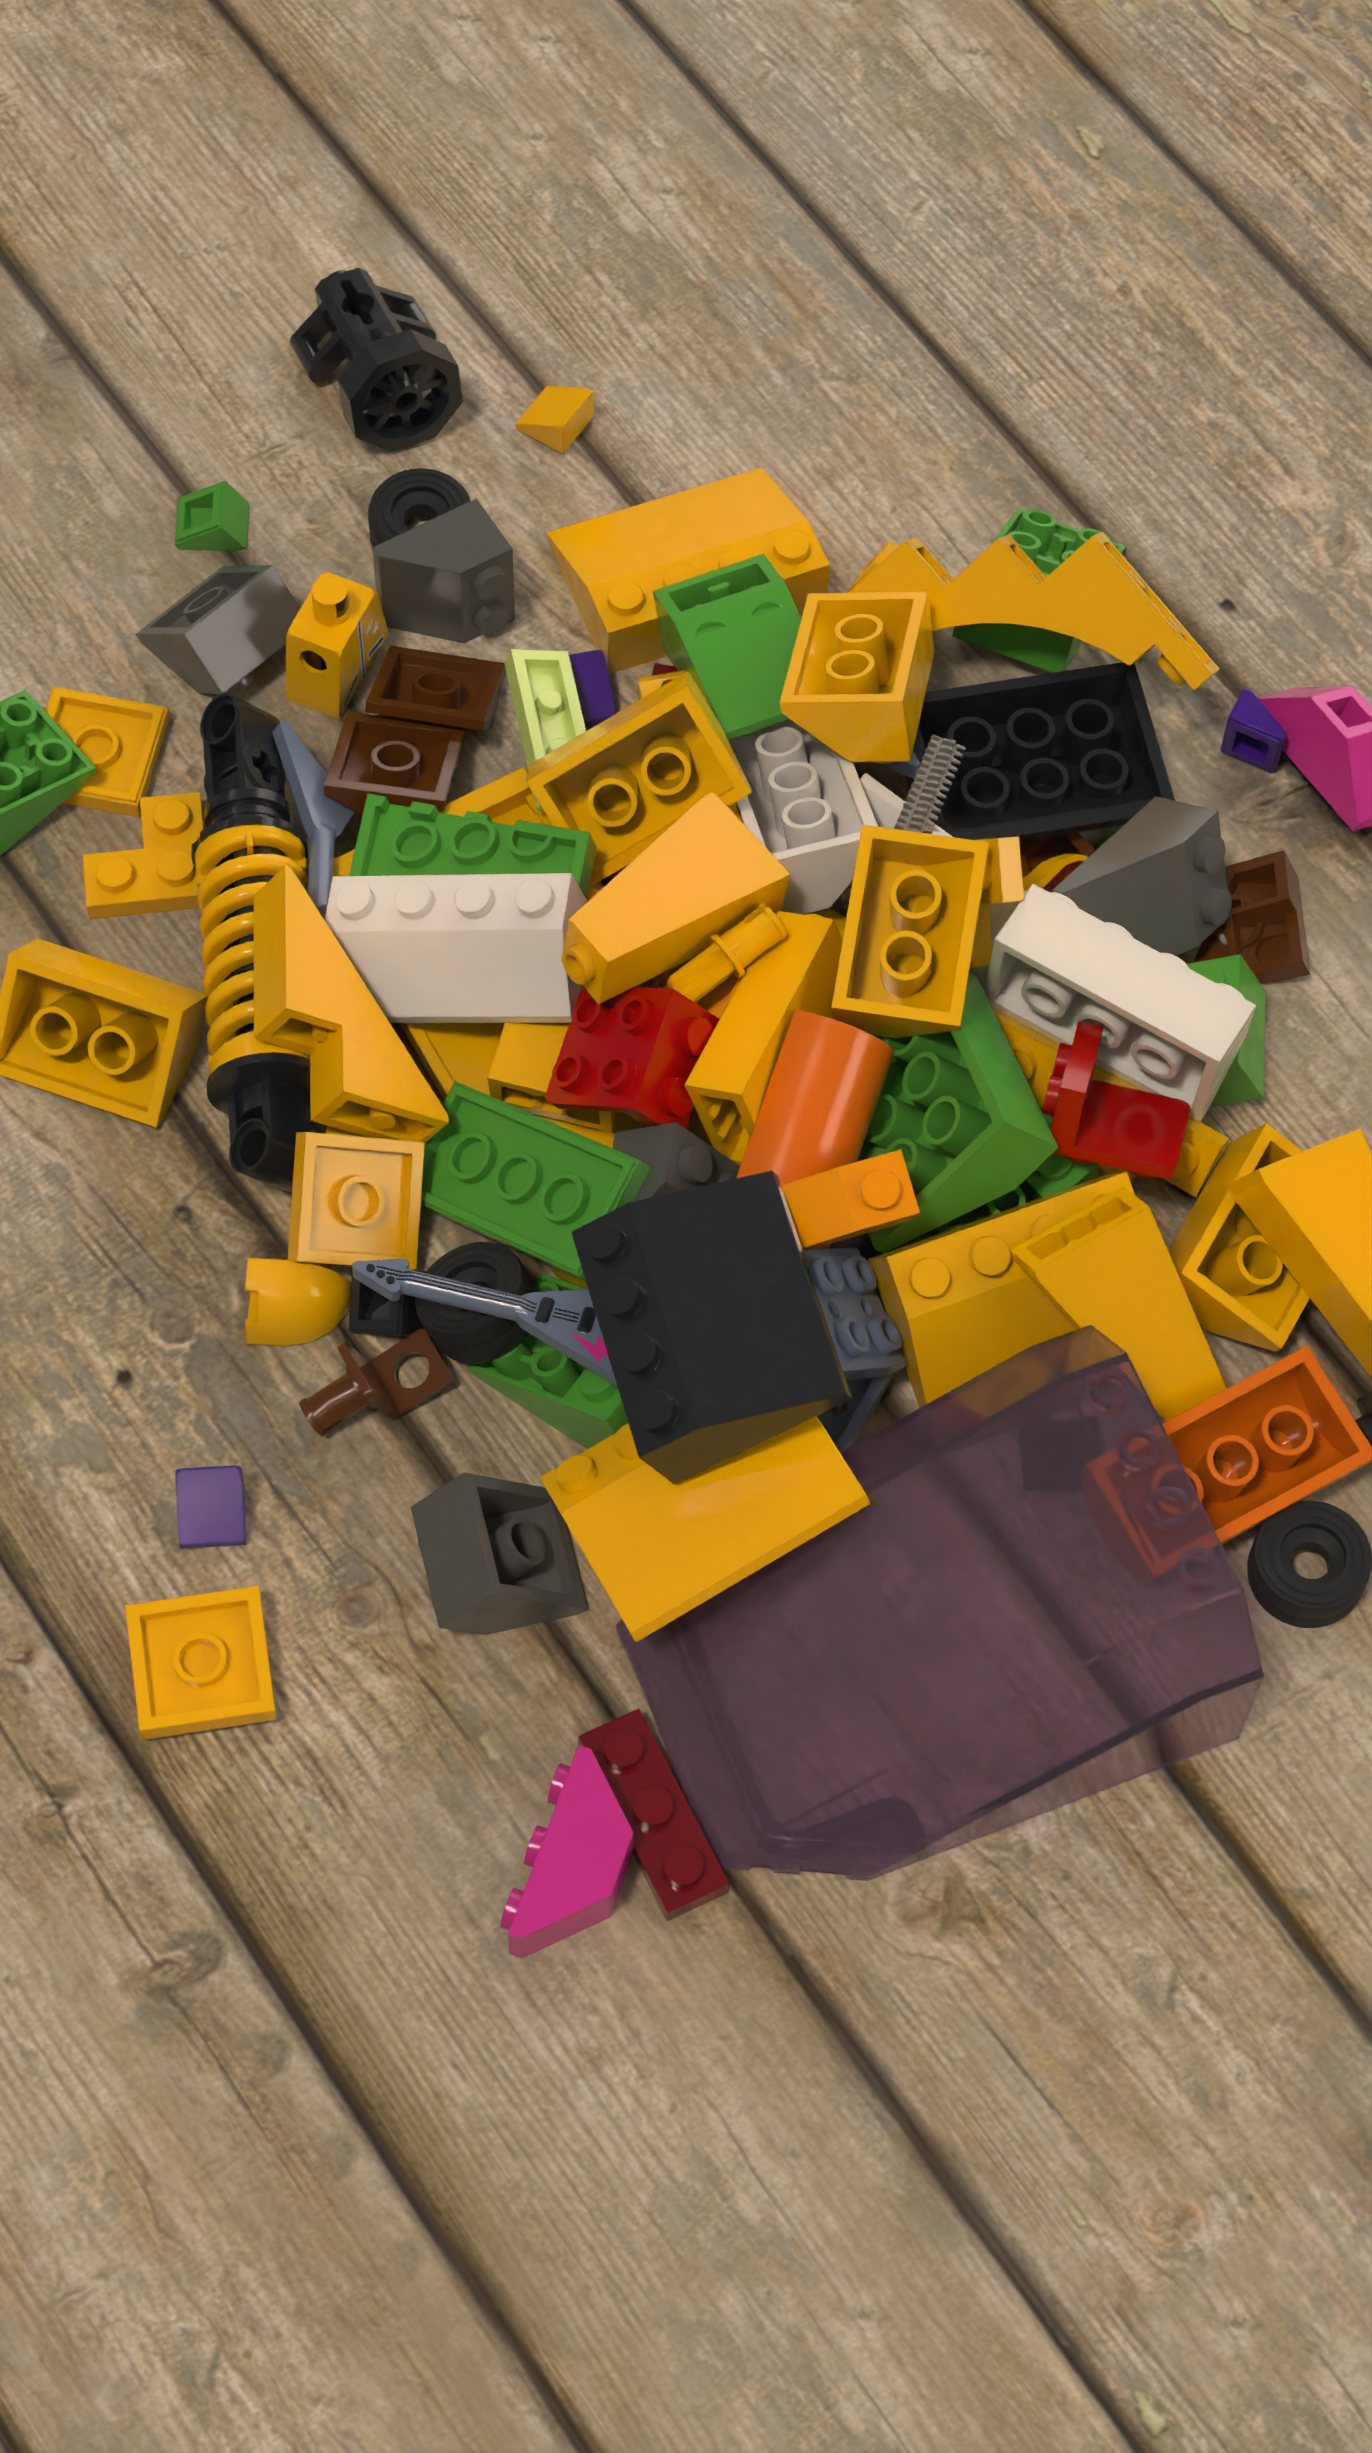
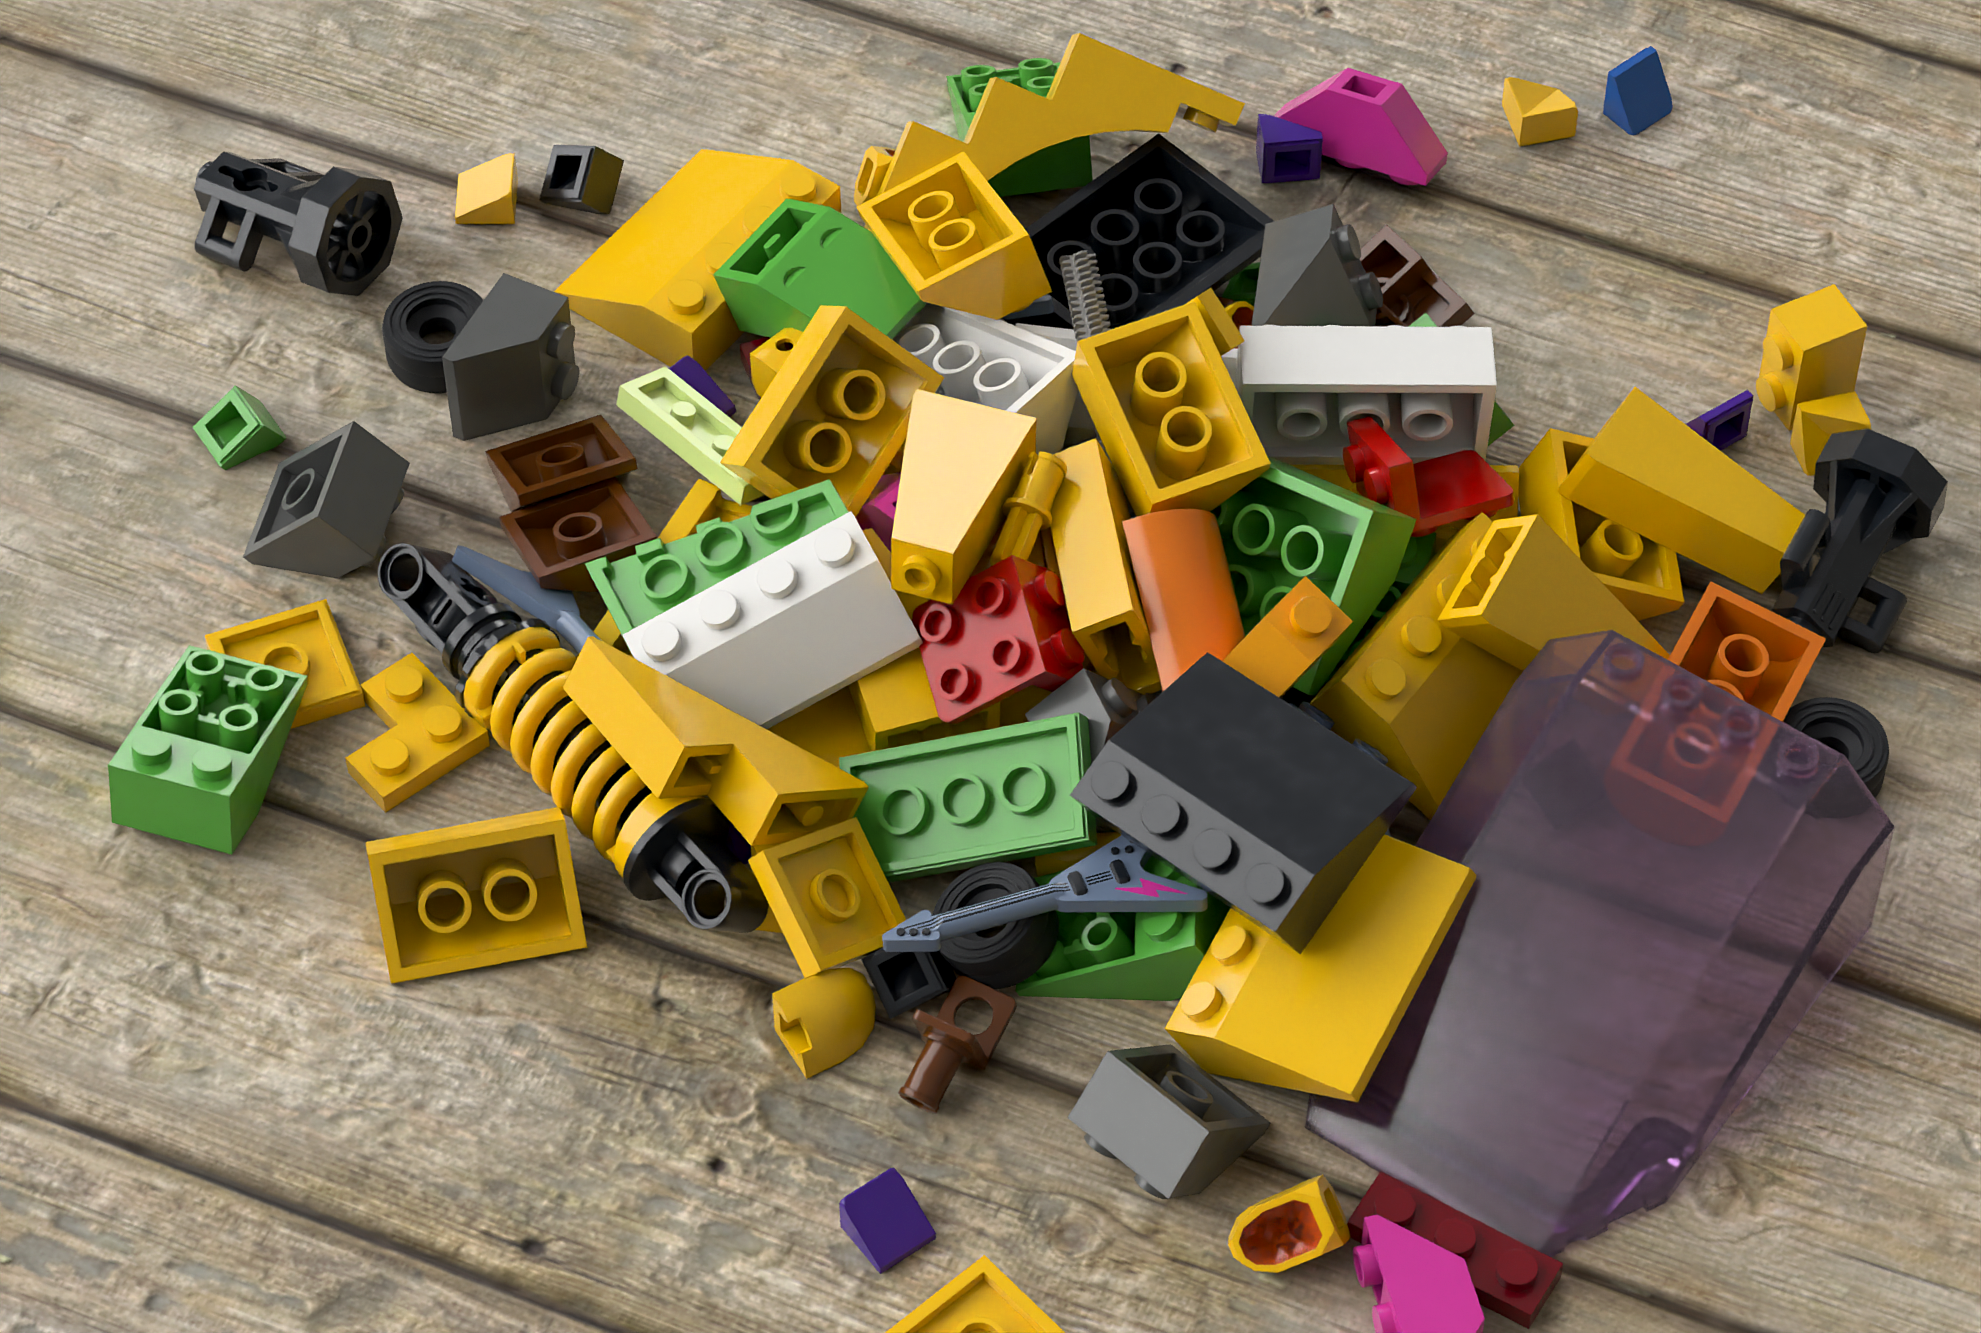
camera: 30 degrees left, 10 degrees down
yellow torso [286,572,388,720] -> none
none -> slope [539,145,624,214]
none -> rock [1228,1174,1351,1273]

